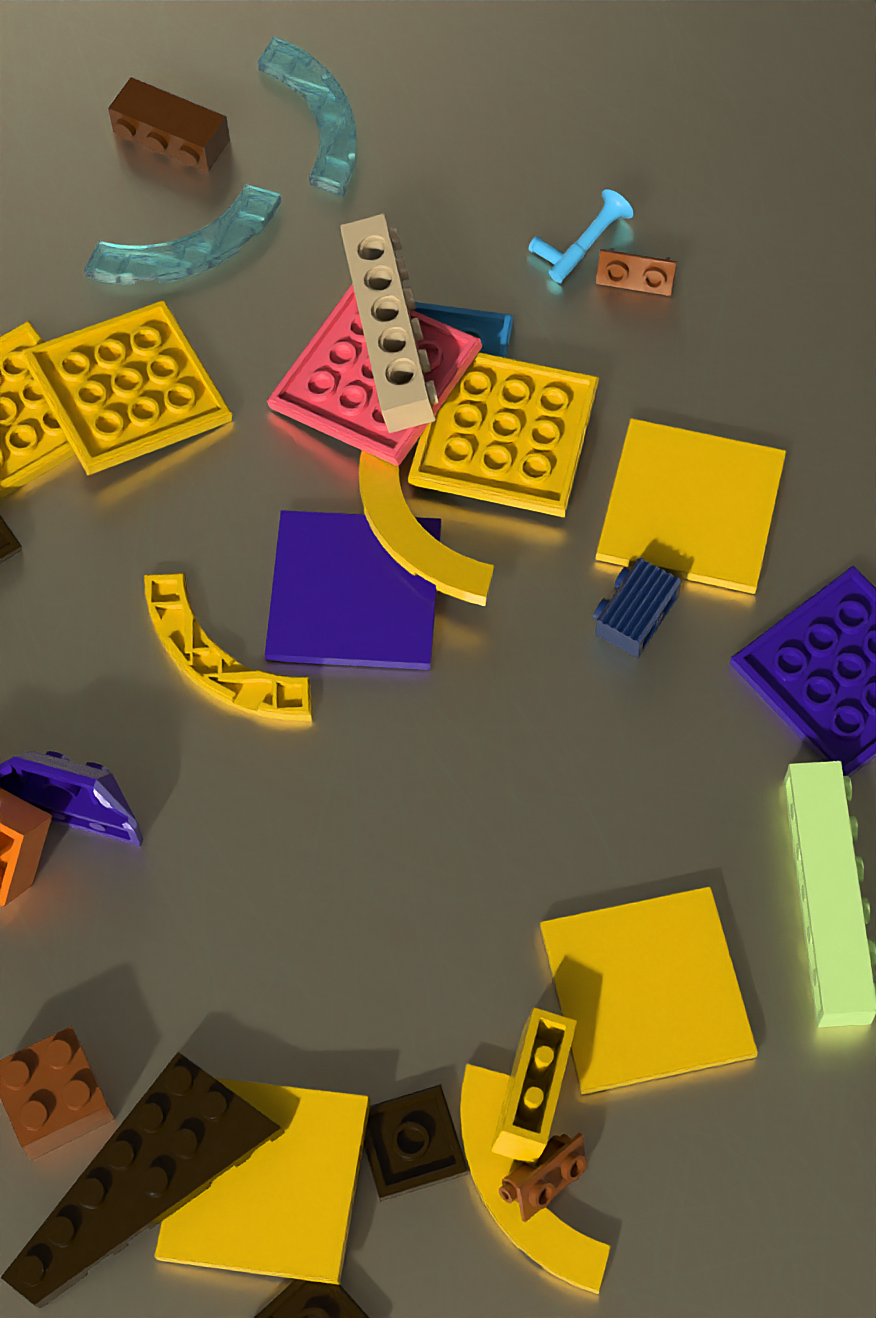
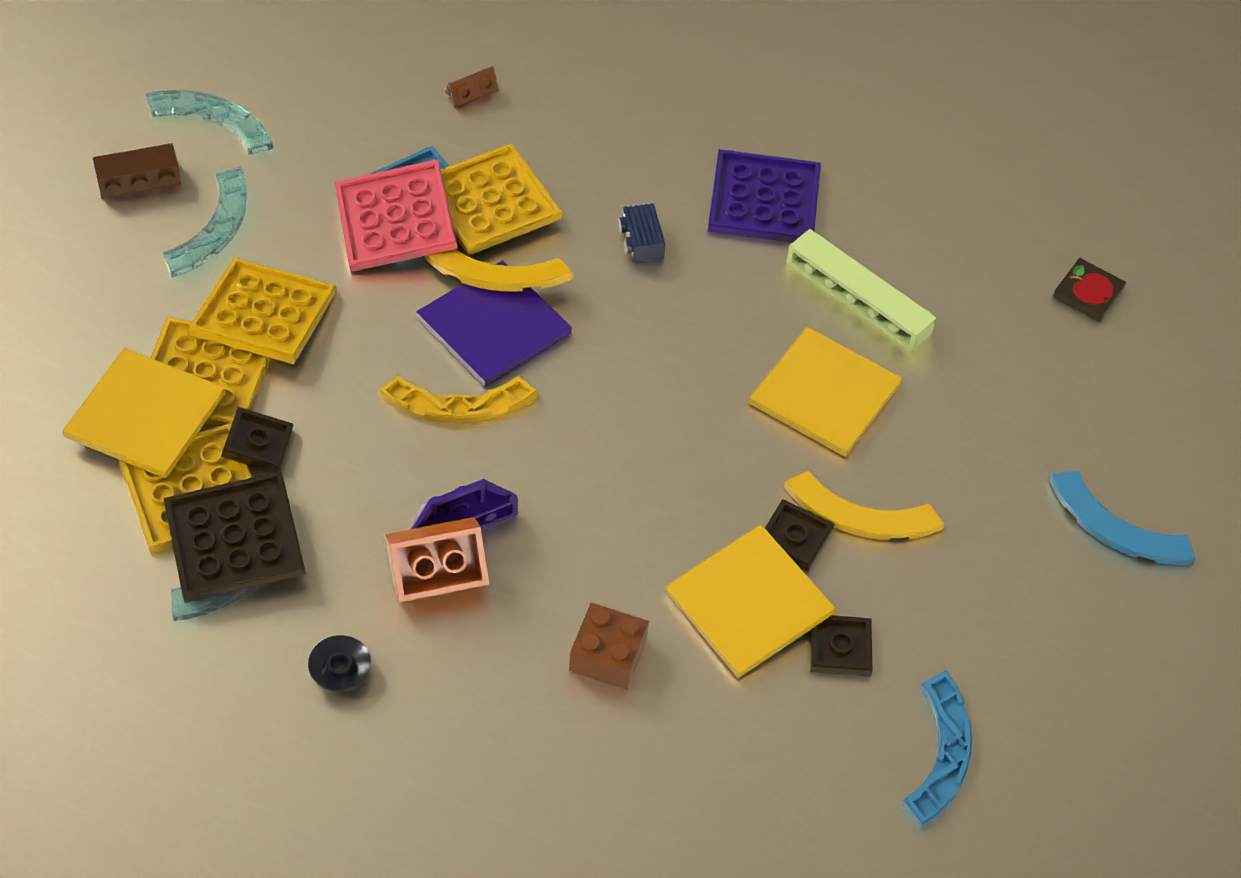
camera: 50 degrees left, 10 degrees down
dark brown wing [0,1052,286,1309] -> none
tan brick [339,213,439,433] -> none
yellow brick [491,1007,577,1165] -> none
dark orange hinge [499,1133,587,1223] -> none
medium azure piece [529,189,634,283] -> none
yellow tile [596,418,786,594] -> none

